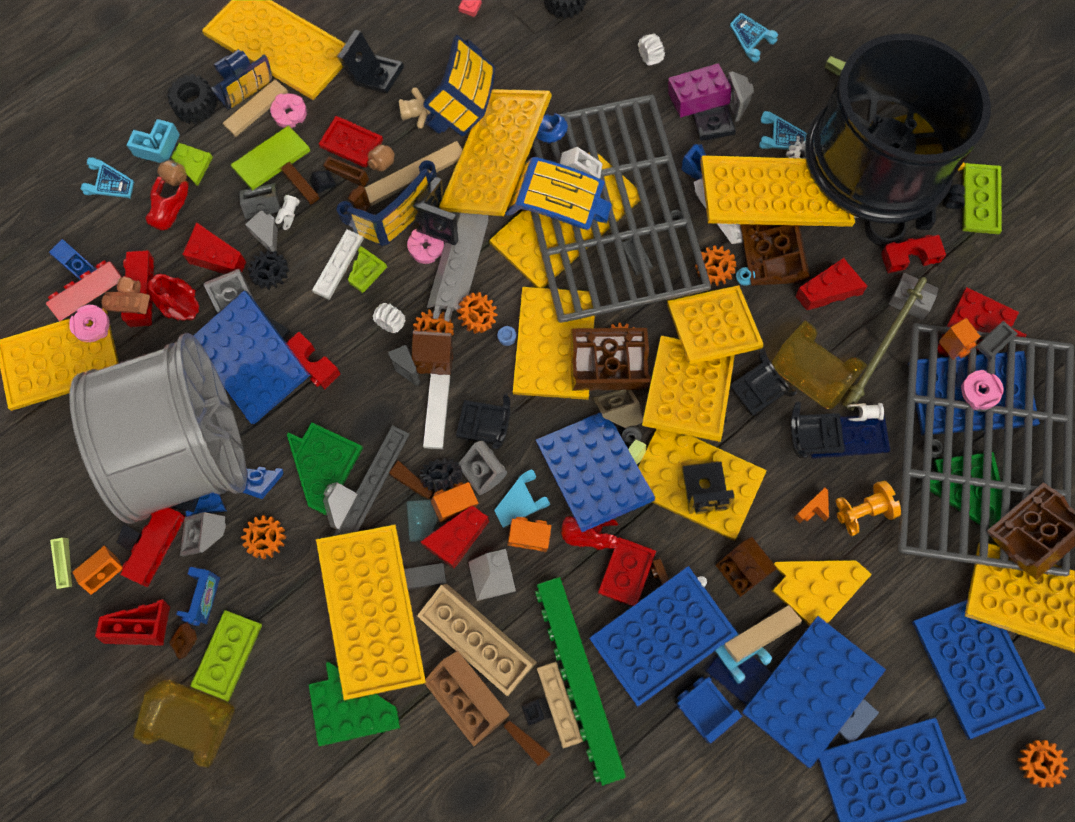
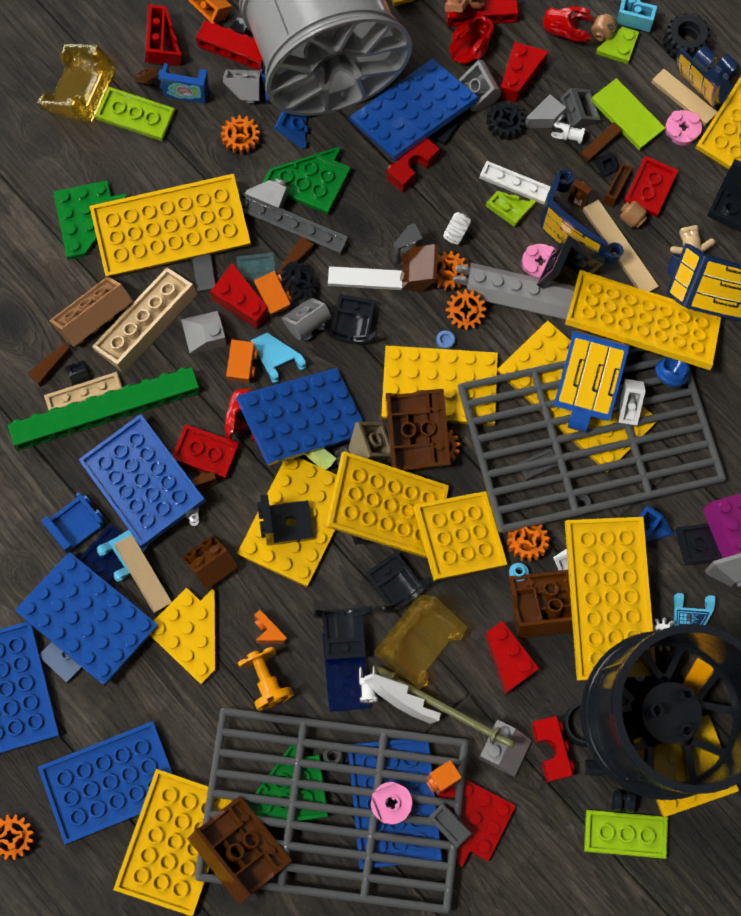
camera: 80 degrees right, 0 degrees up
none -> white slope [363,673,441,724]

